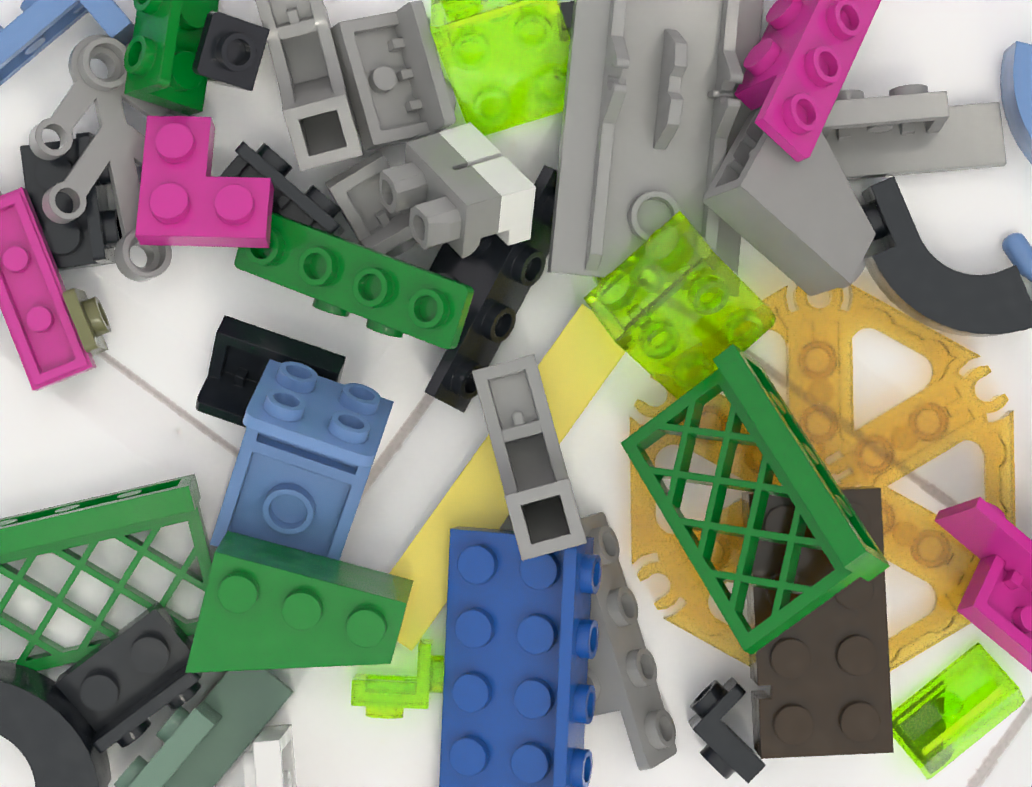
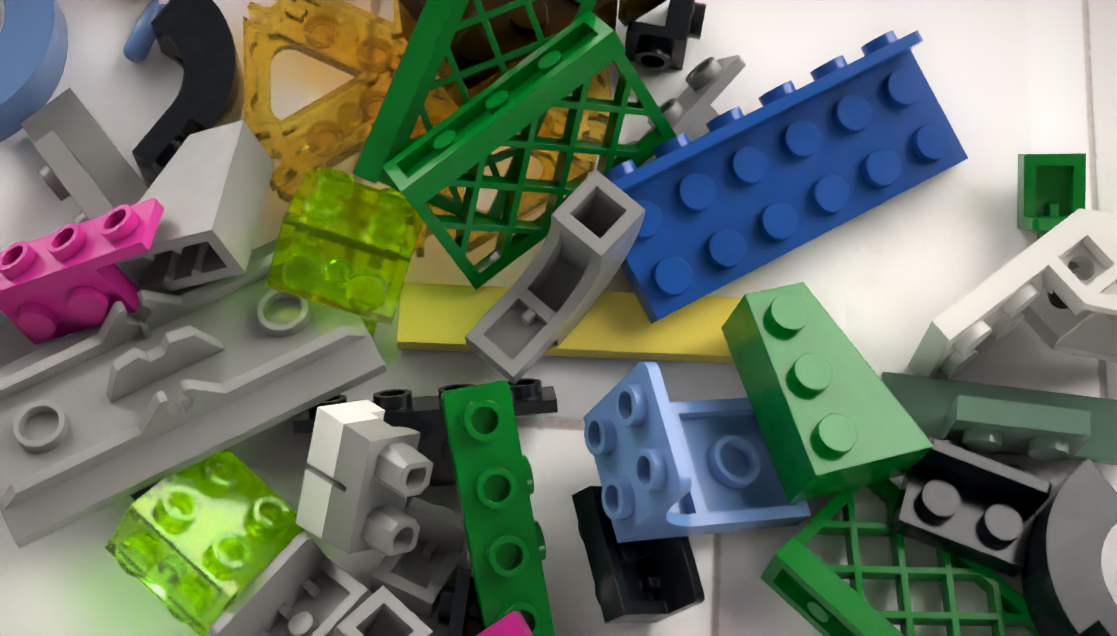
camera: 130 degrees left, 20 degrees down
clear neon green bracket [351,639,445,719] -> none
none -> green fence [382,10,677,290]

